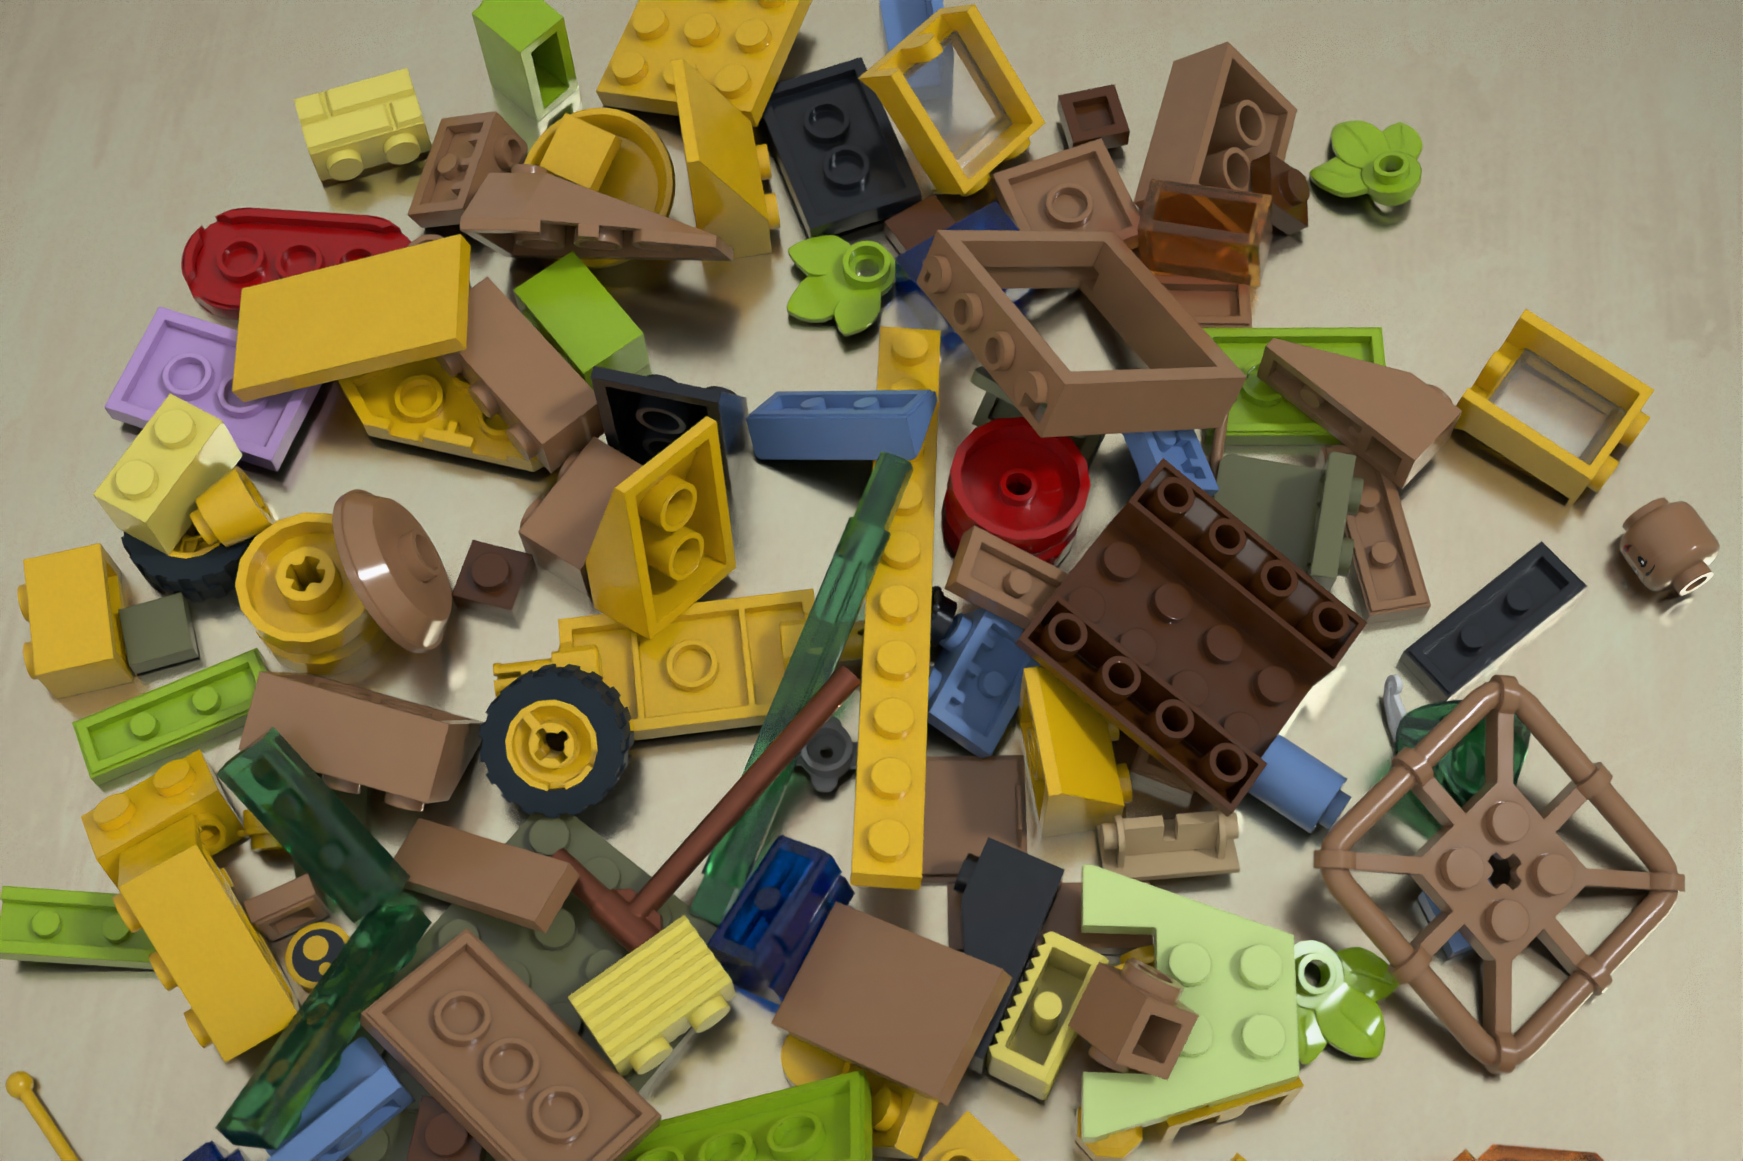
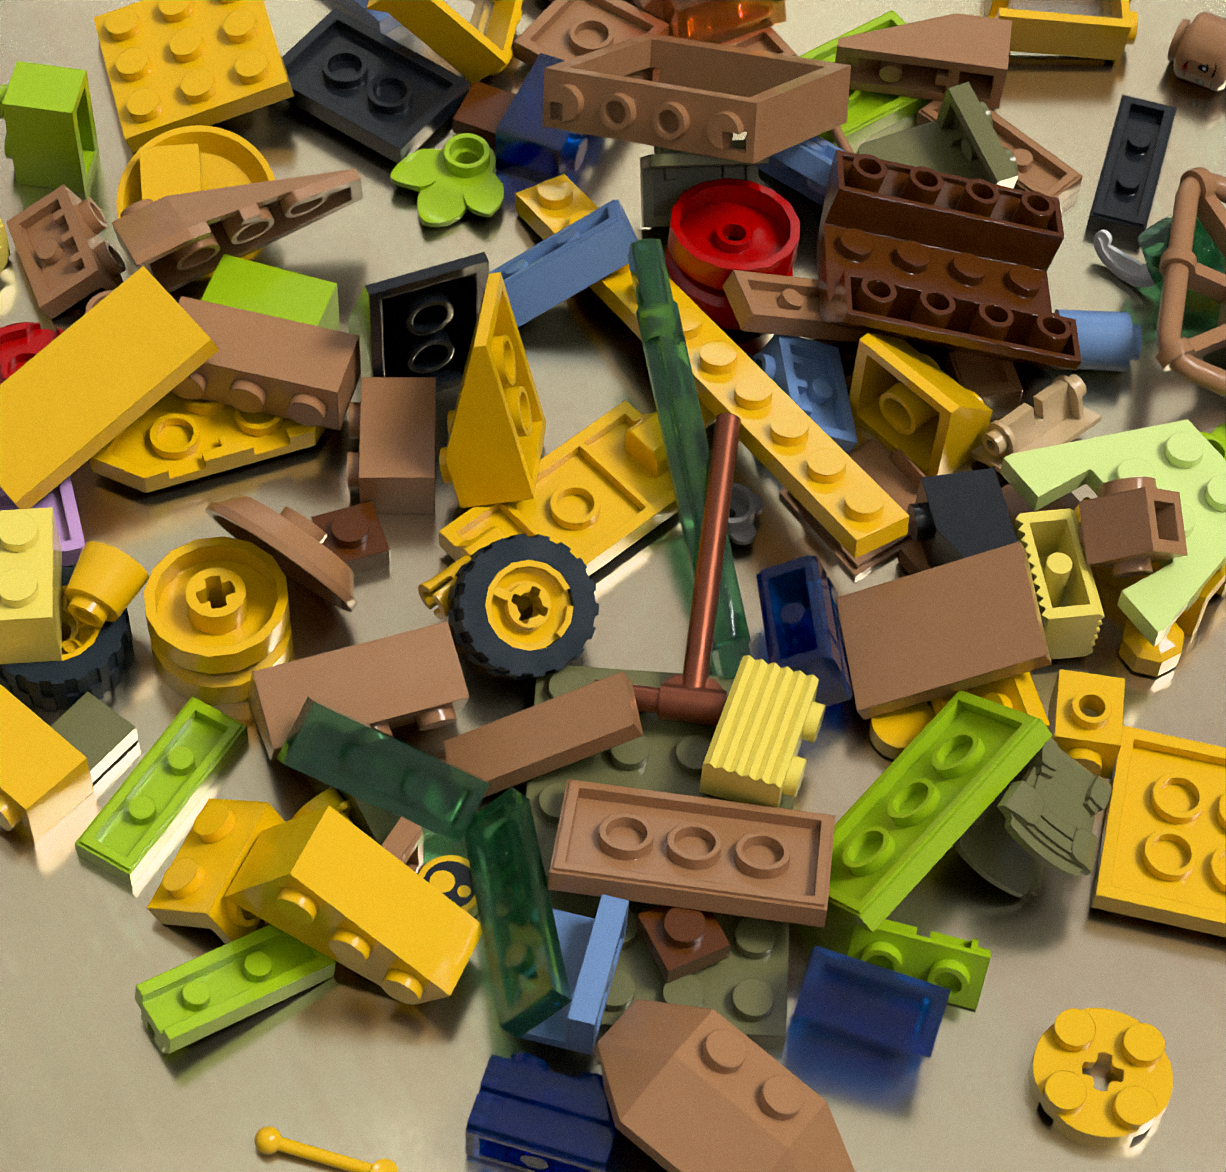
camera: 40 degrees left, 10 degrees down
yellow slope [670,58,780,263] -> none

